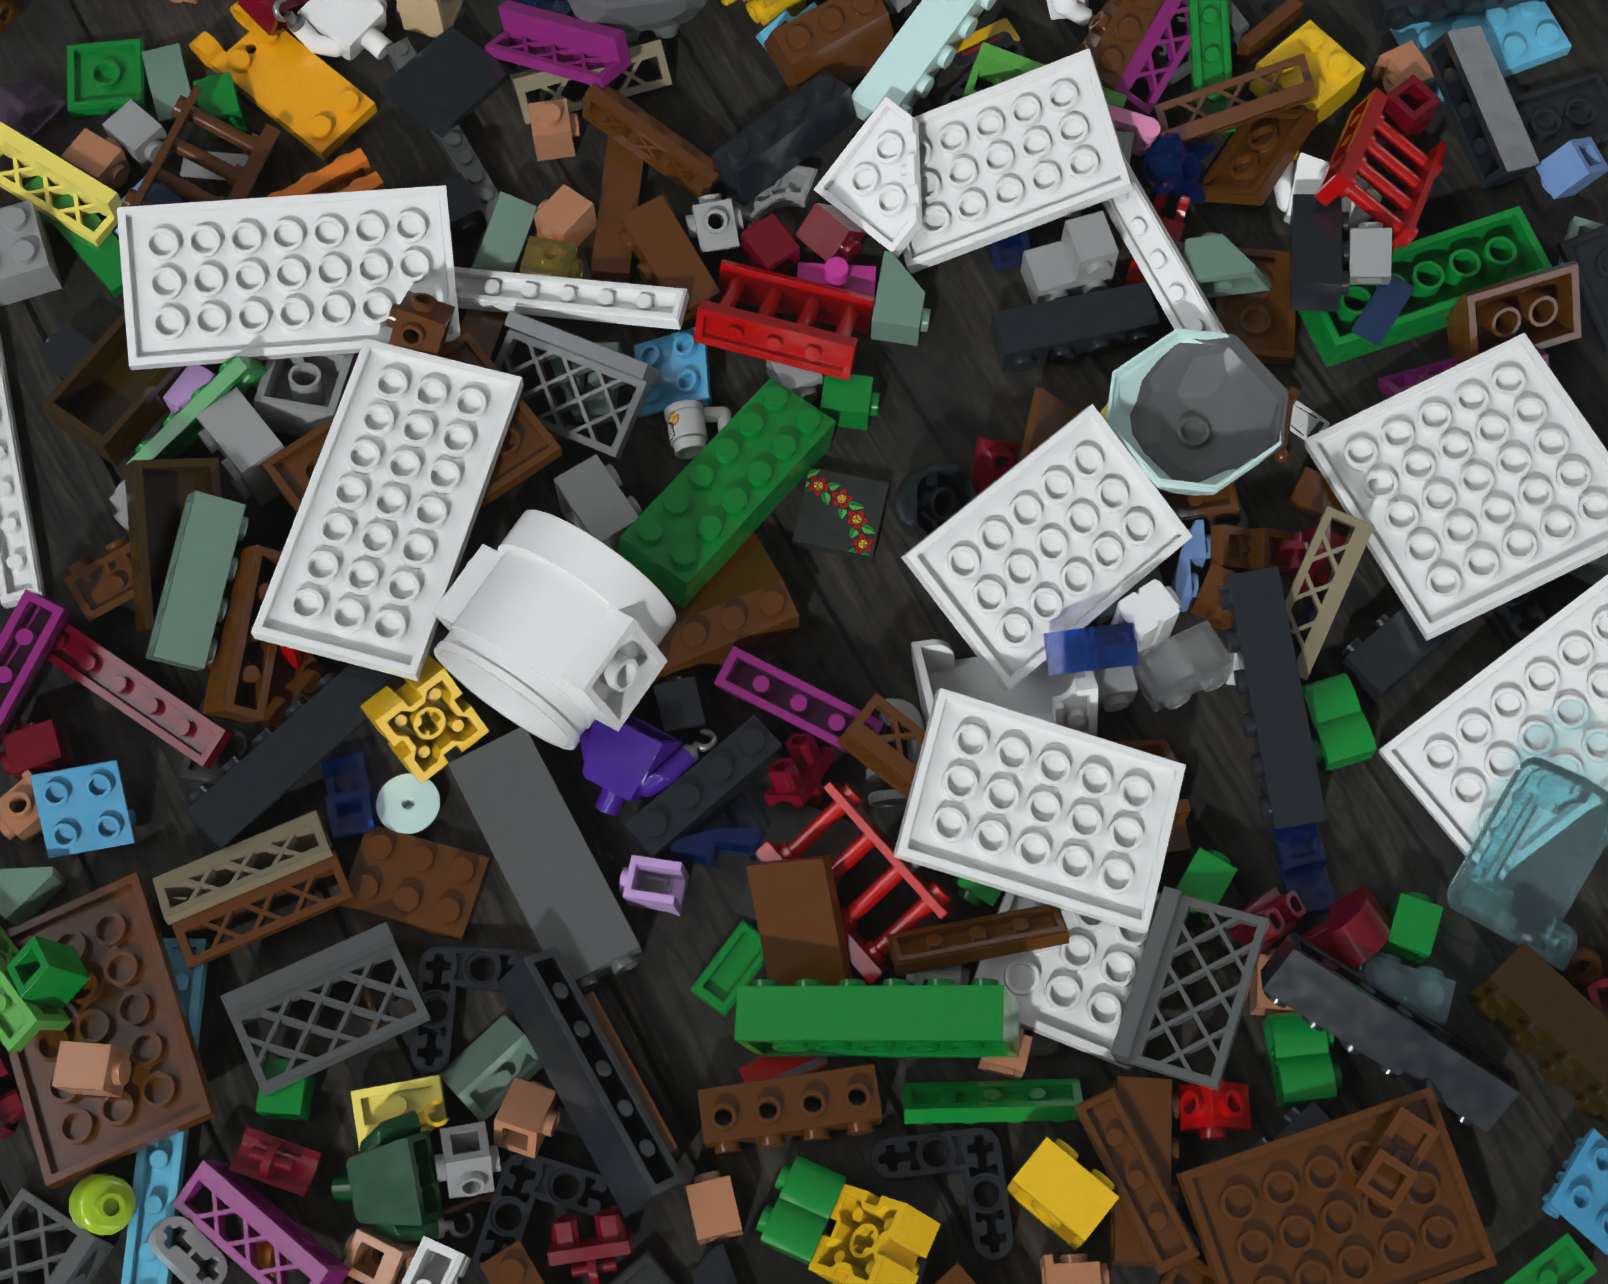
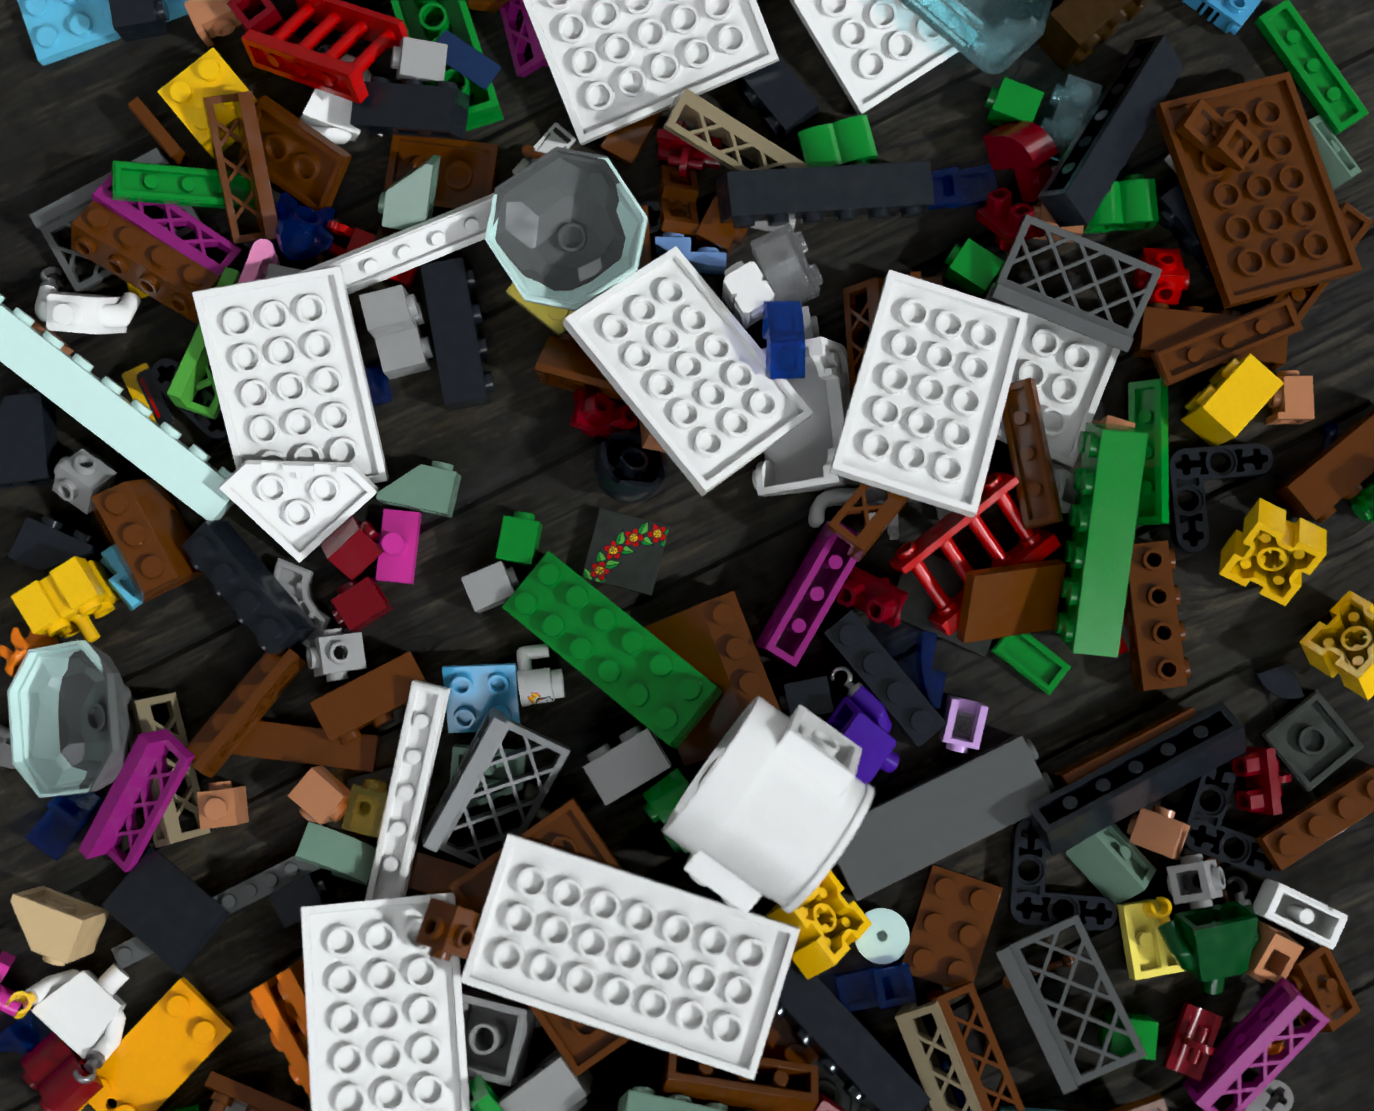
camera: 85 degrees left, 15 degrees up
nougat brick [686,1171,743,1245] -> none
red fence [693,259,875,381] -> none
green brick [756,1155,847,1266] -> none

